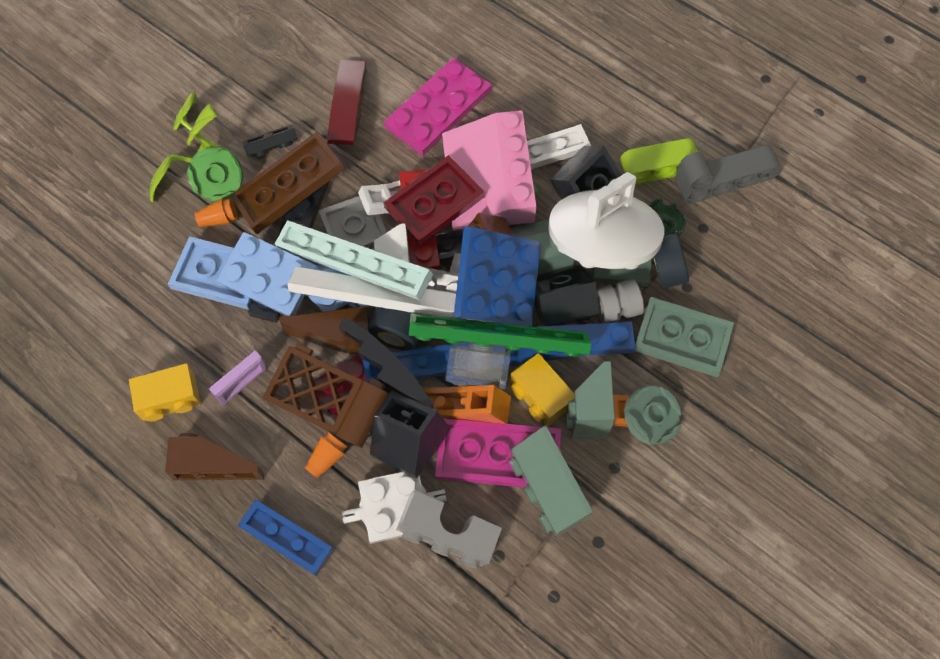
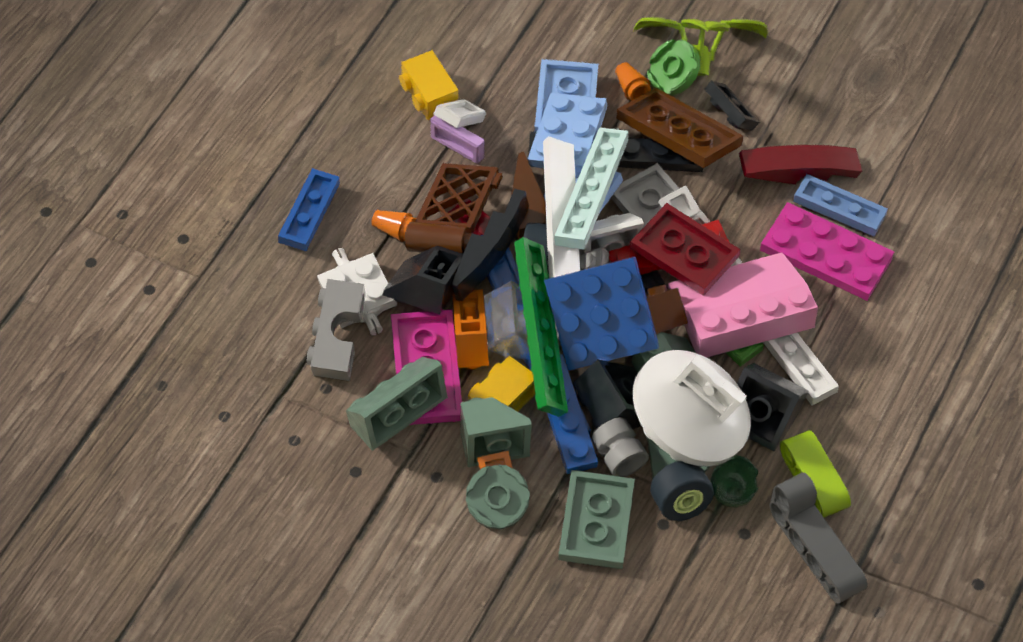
camera: 75 degrees right, 10 degrees down
reddish brown slope [165,433,264,481] -> none
none -> white tile [433,99,486,128]
none -> medium blue plate [793,174,888,236]

